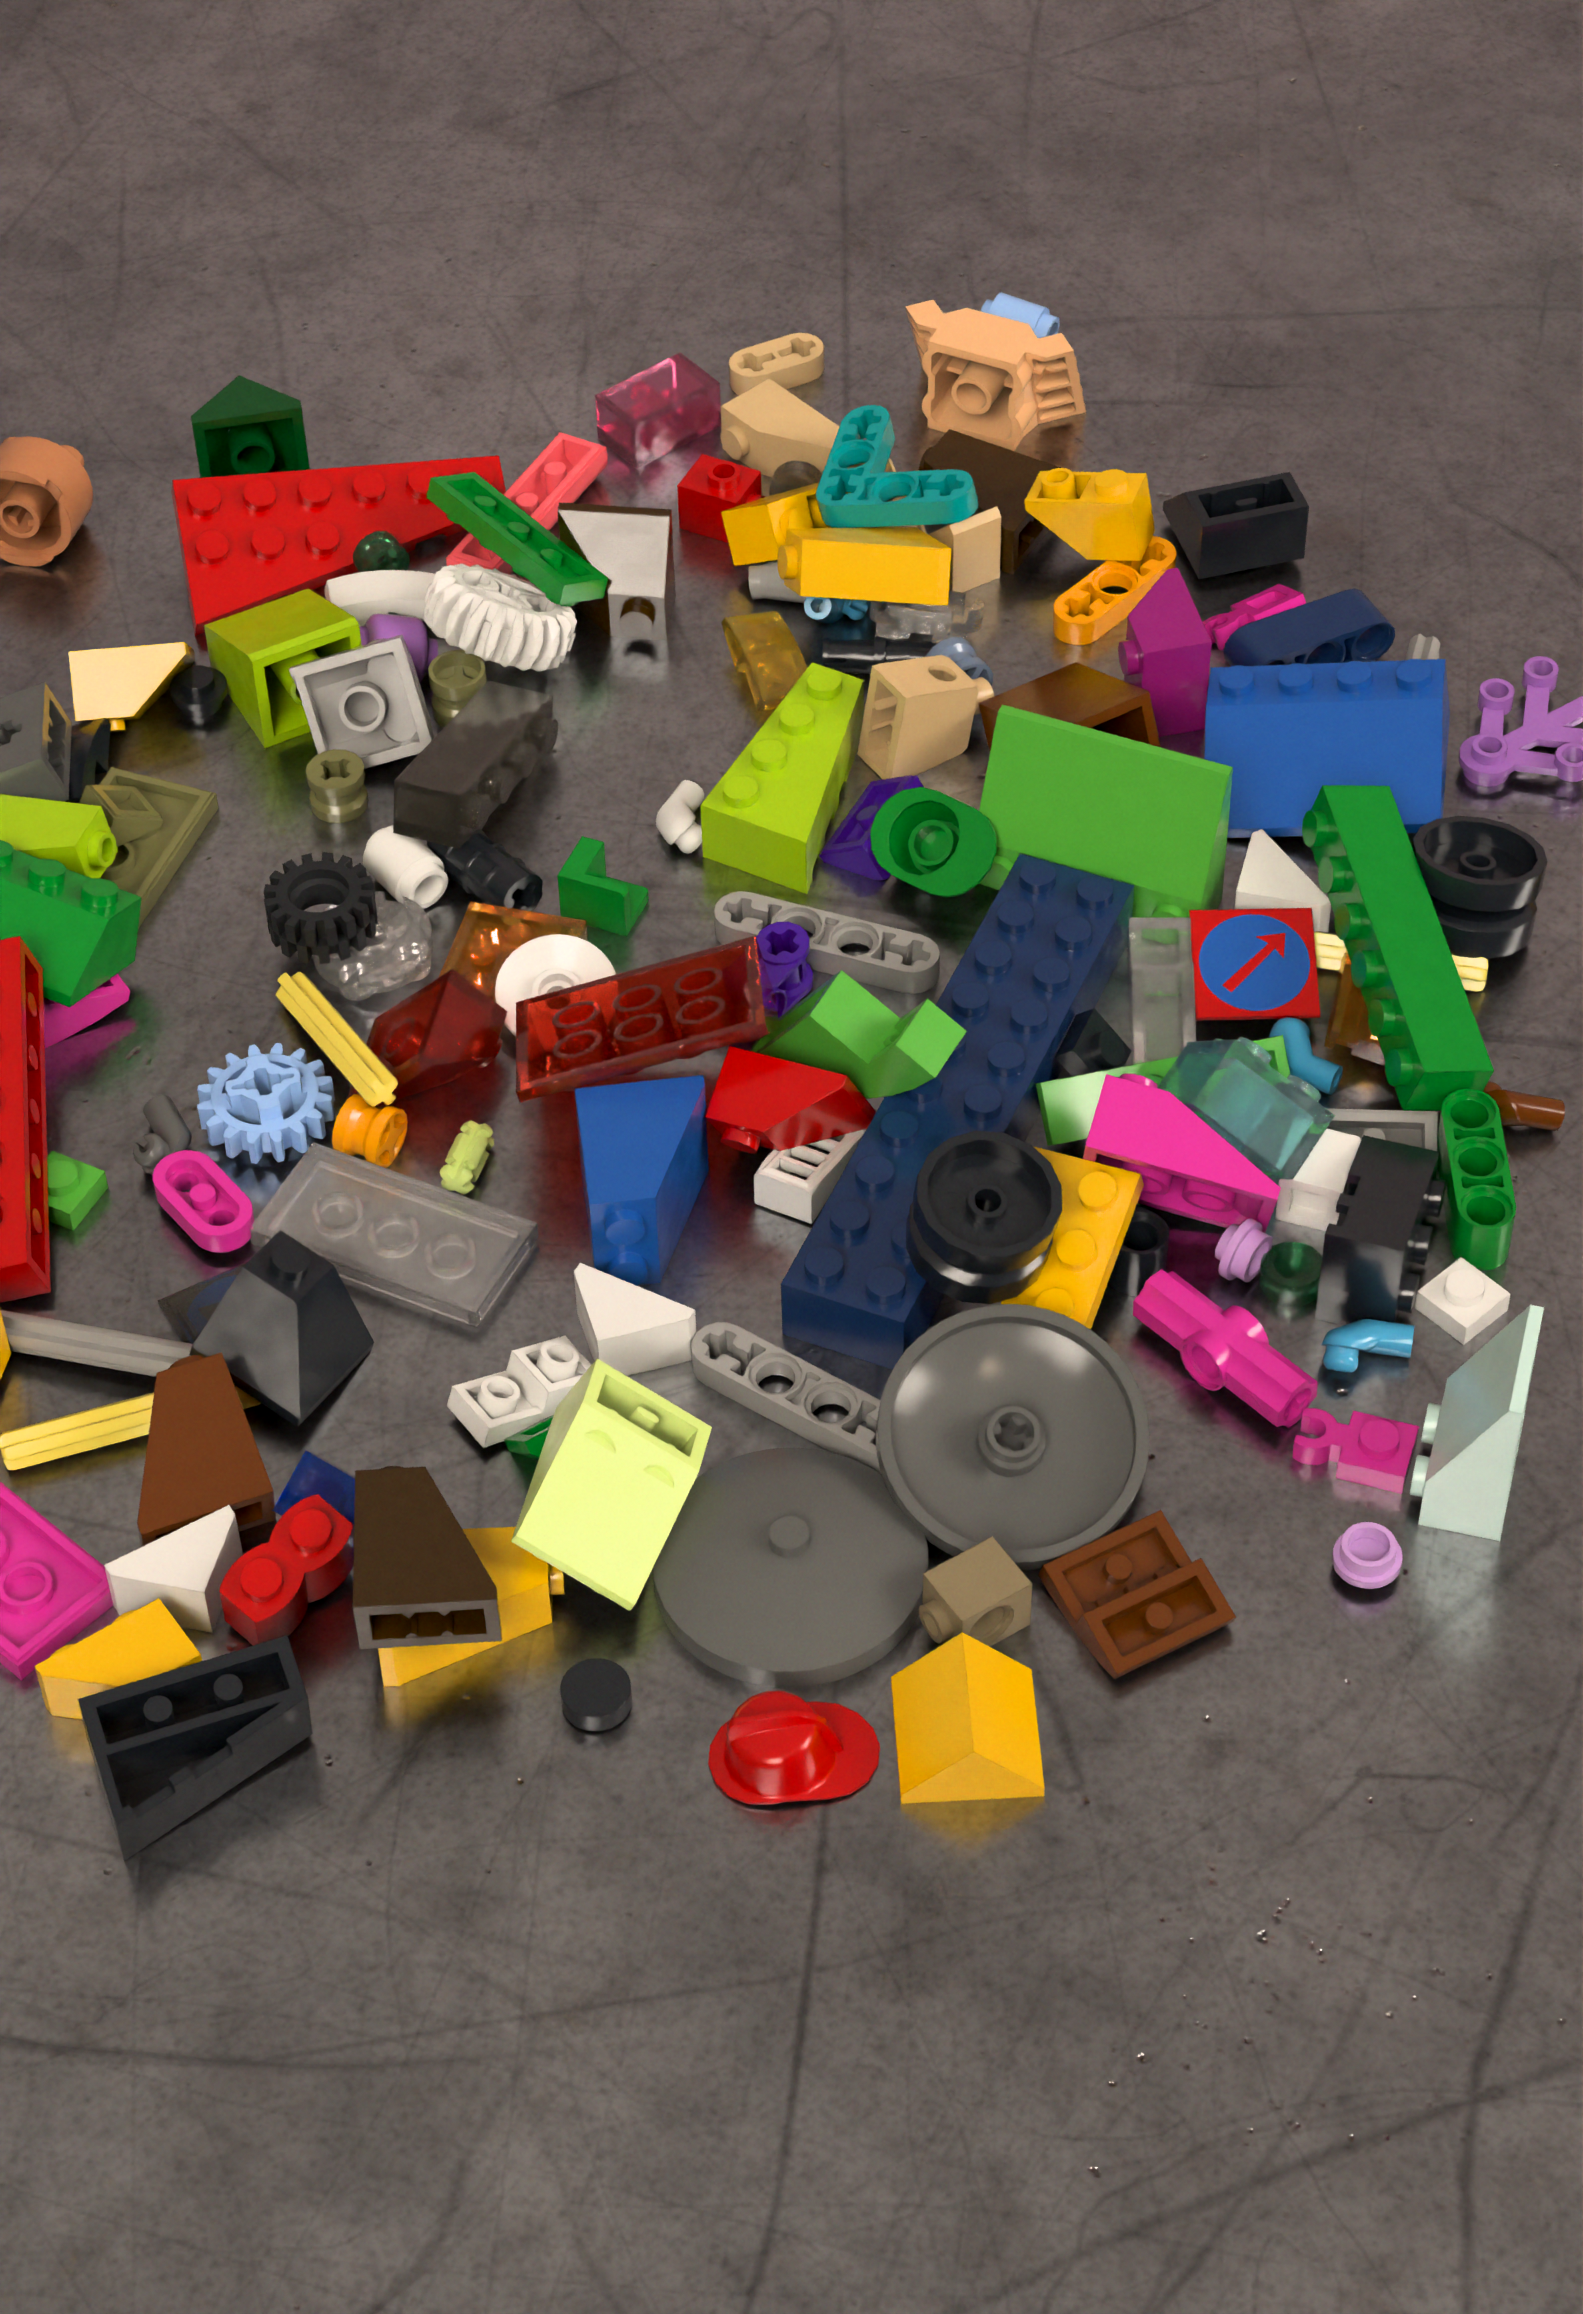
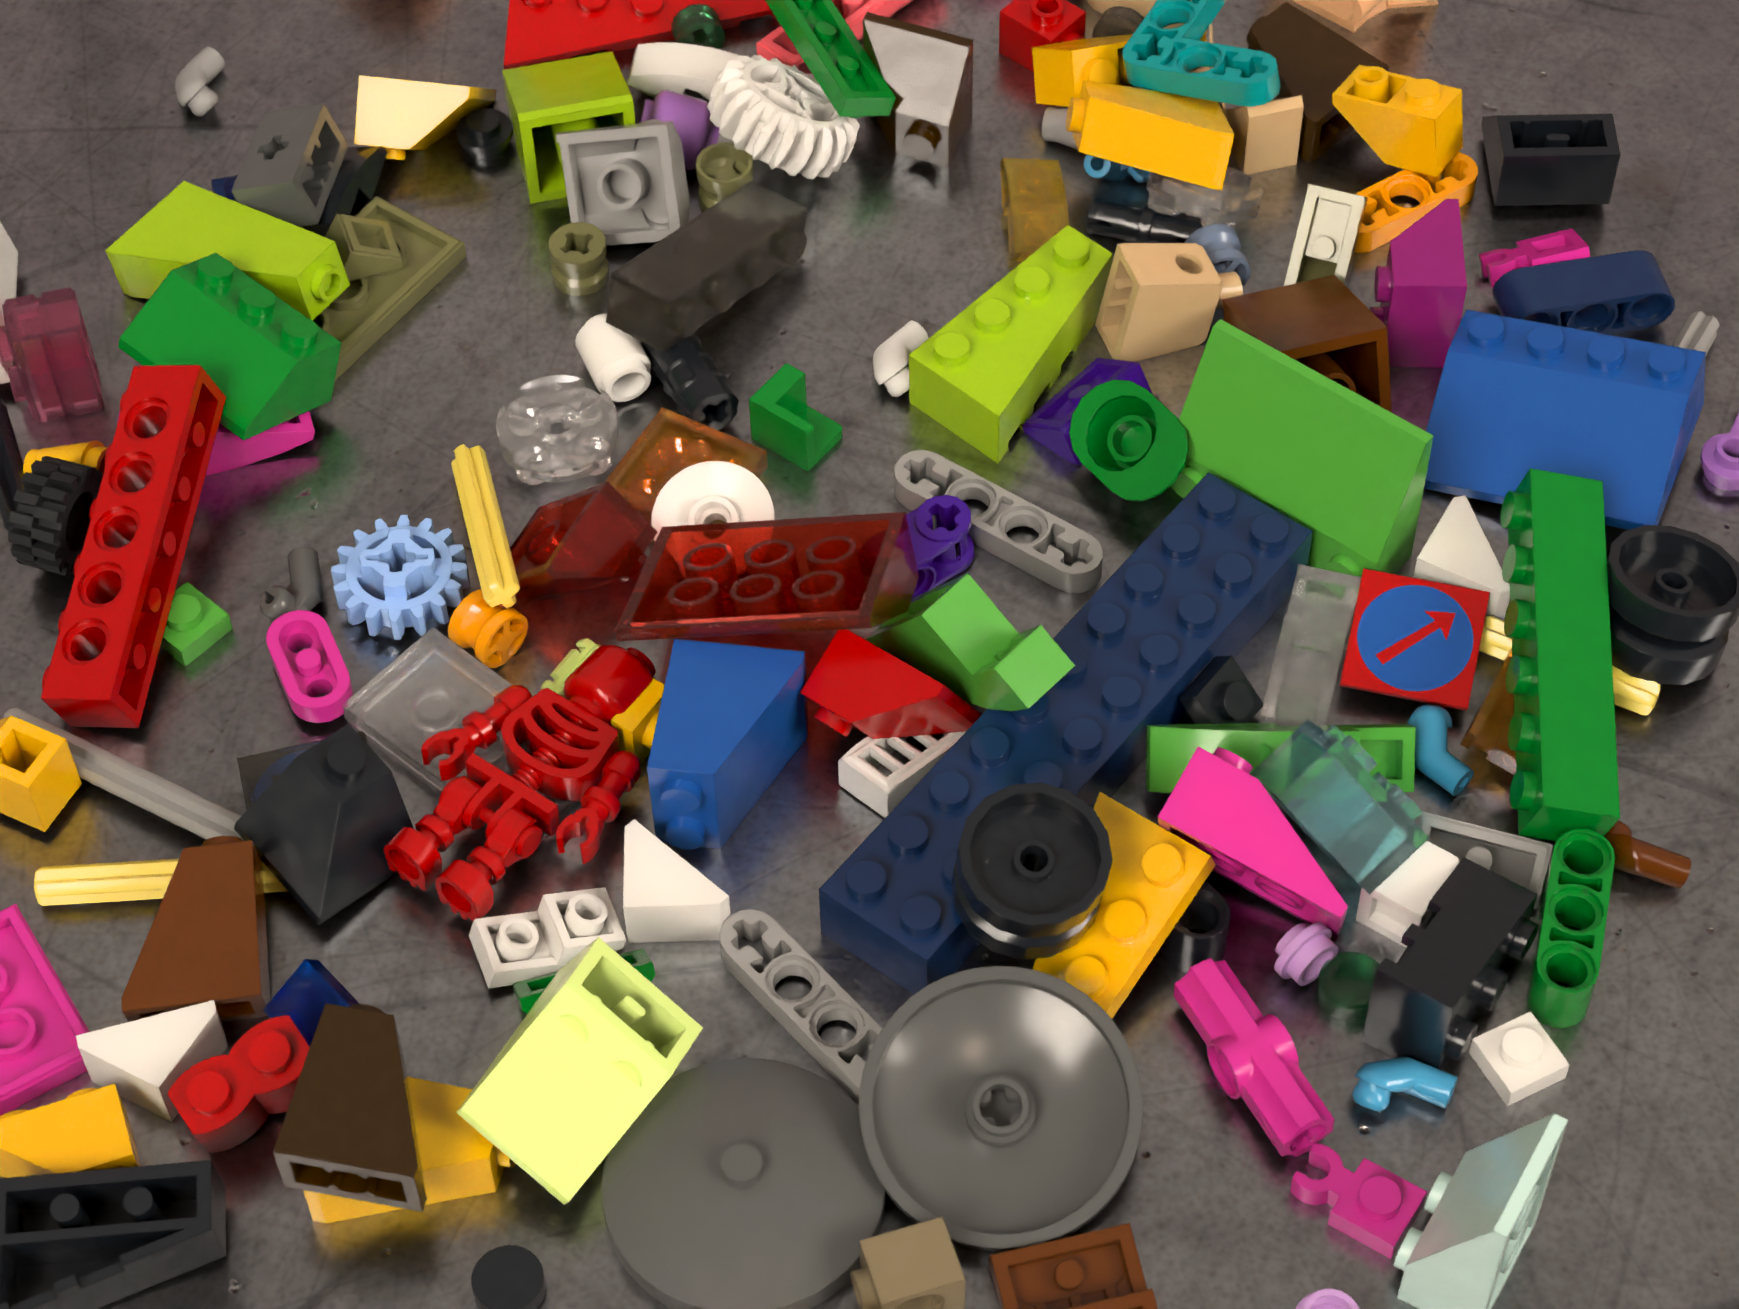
camera: 15 degrees right, 5 degrees up
black tyre [263,852,378,964] -> none
none -> red piece [384,645,656,922]
none -> yellow plate [611,678,665,764]
none -> slope [1283,184,1368,287]

